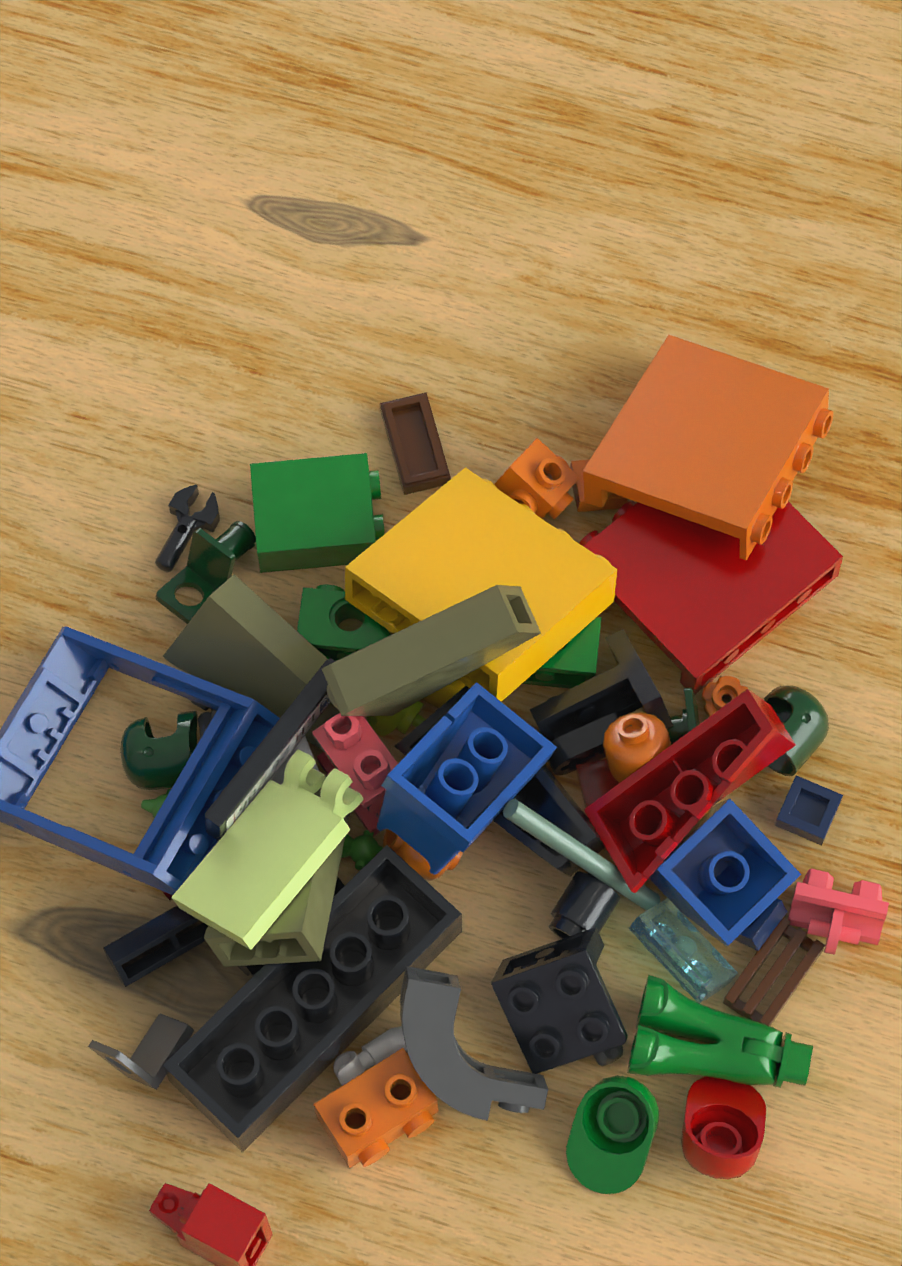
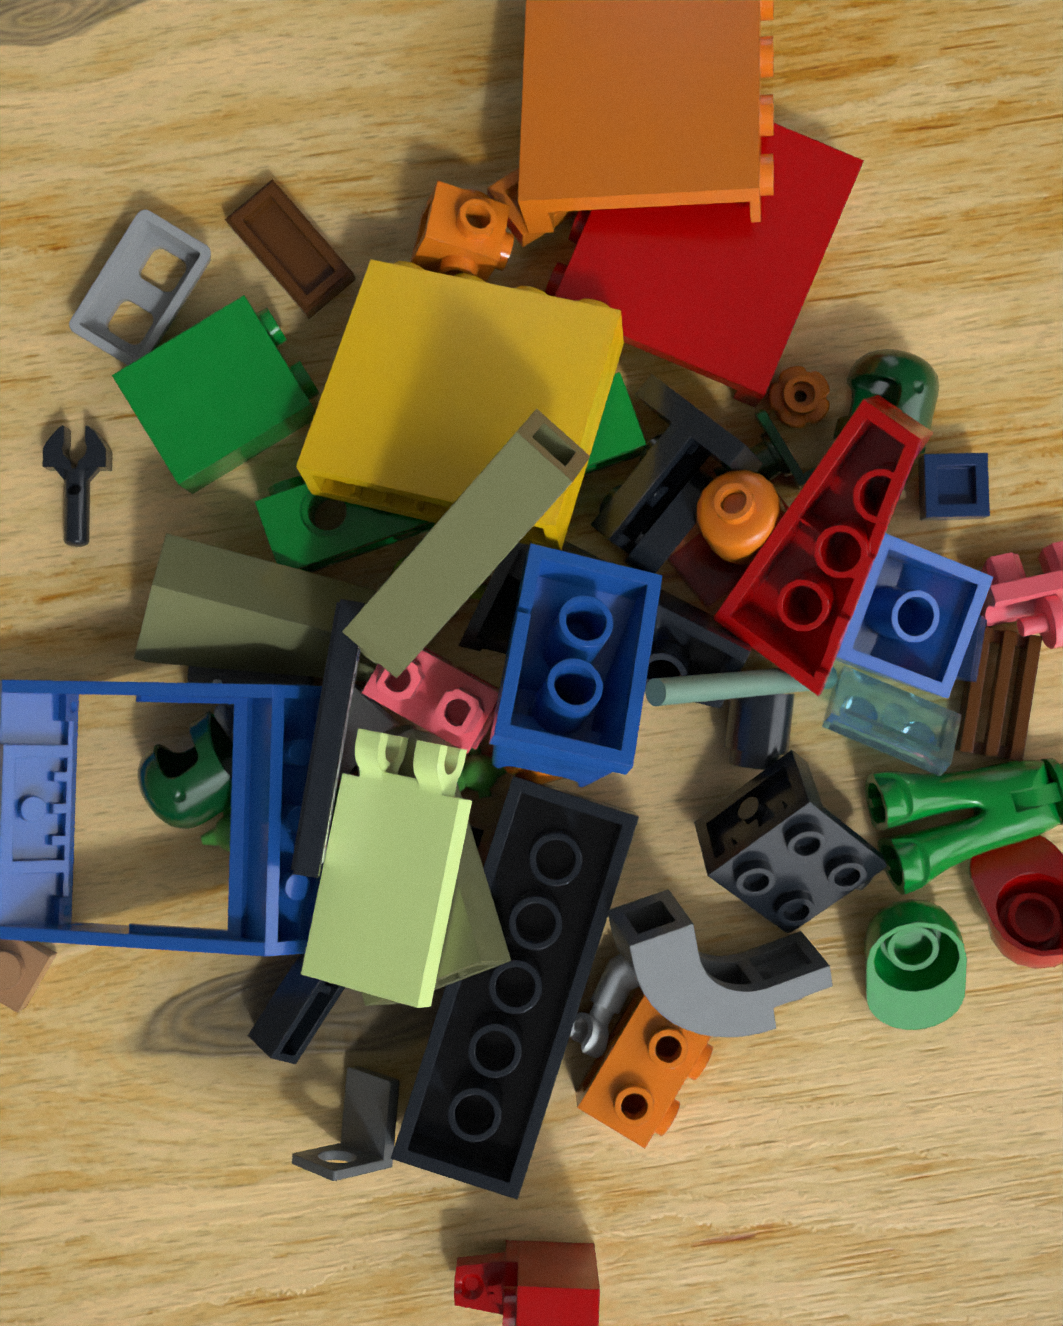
camera: 30 degrees left, 20 degrees up
dark green bracket [156,521,256,624] -> none
none -> light grey piece [69,209,211,365]

